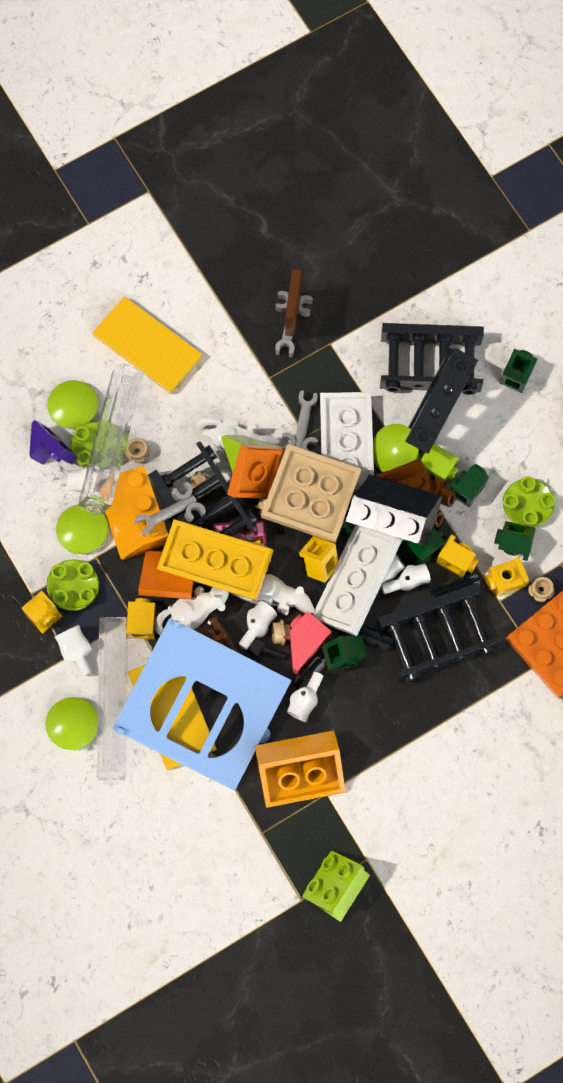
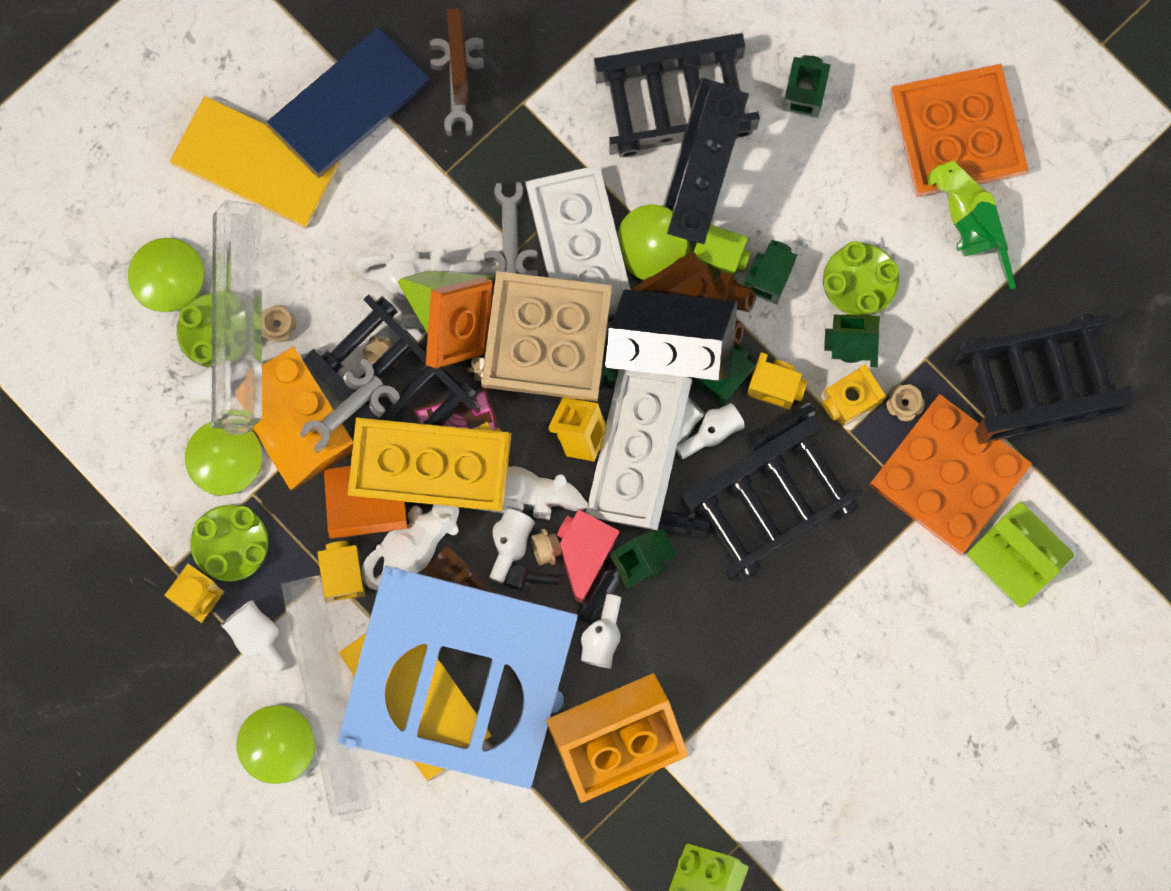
camera: 15 degrees left, 5 degrees up
dark purple slope [29,420,77,465] -> none
none -> dark blue tile [266,27,430,179]

